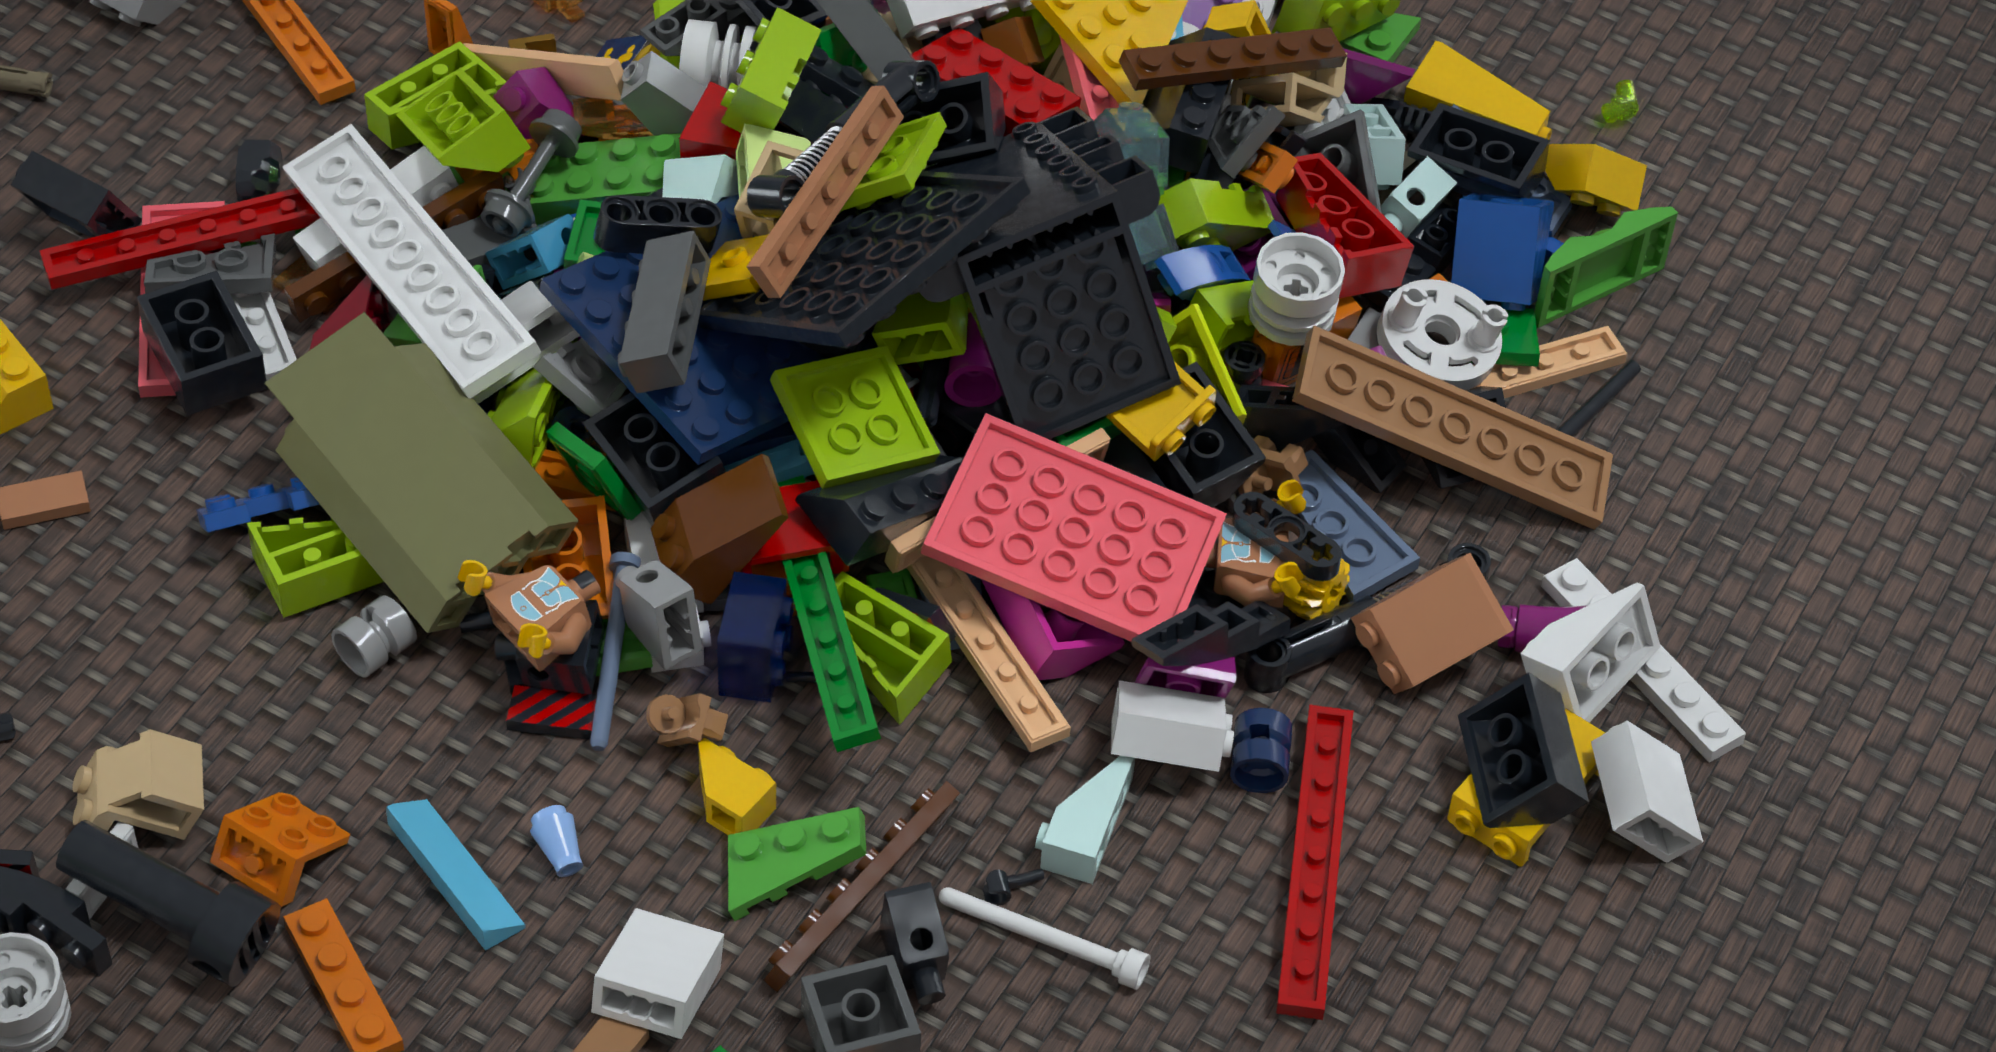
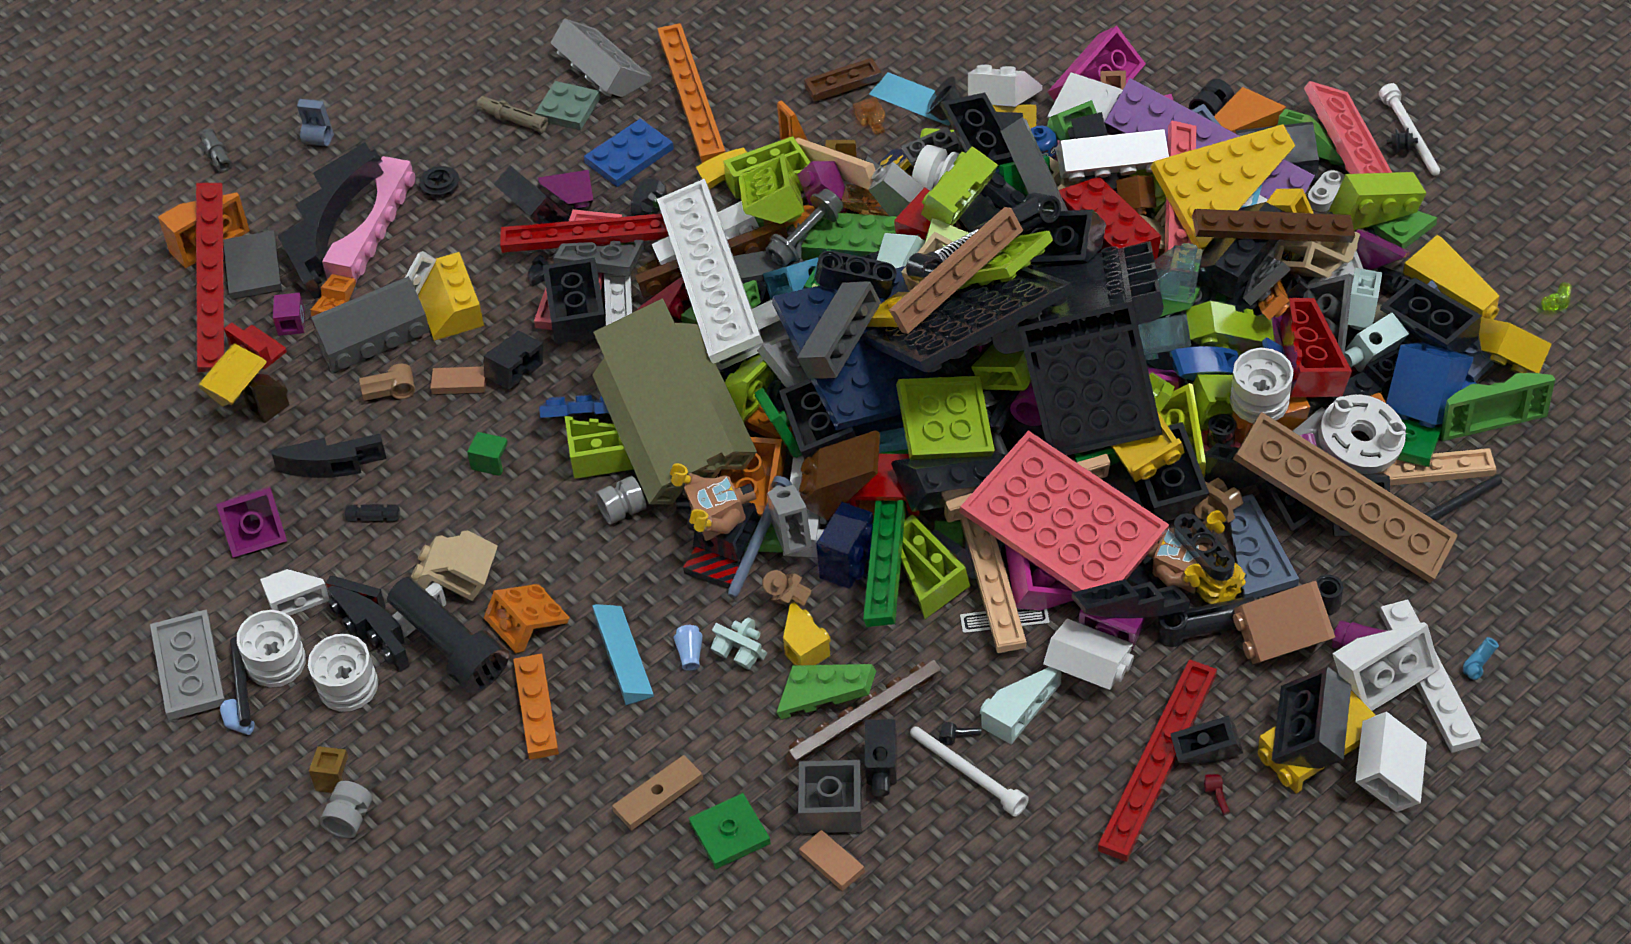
camera: 25 degrees right, 0 degrees up
white brick [591,908,724,1039] -> none
dark blue wheel [1230,708,1293,793] -> none
none -> green panel [467,432,508,476]
none -> black brick [483,331,543,390]
none -> black tile [528,255,549,287]
none -> sand green plate [535,81,601,130]
none -> magenta slope [538,170,593,208]
none -> blue plate [584,118,674,187]
none -> yellow slope [696,148,747,190]
none -> light aqua hips [711,618,767,670]
none -> sticker [960,608,1049,633]
none -> black slope [1170,715,1243,763]
none -> dark red hand [1204,774,1230,815]
none -> dark azure arm [1463,637,1499,680]

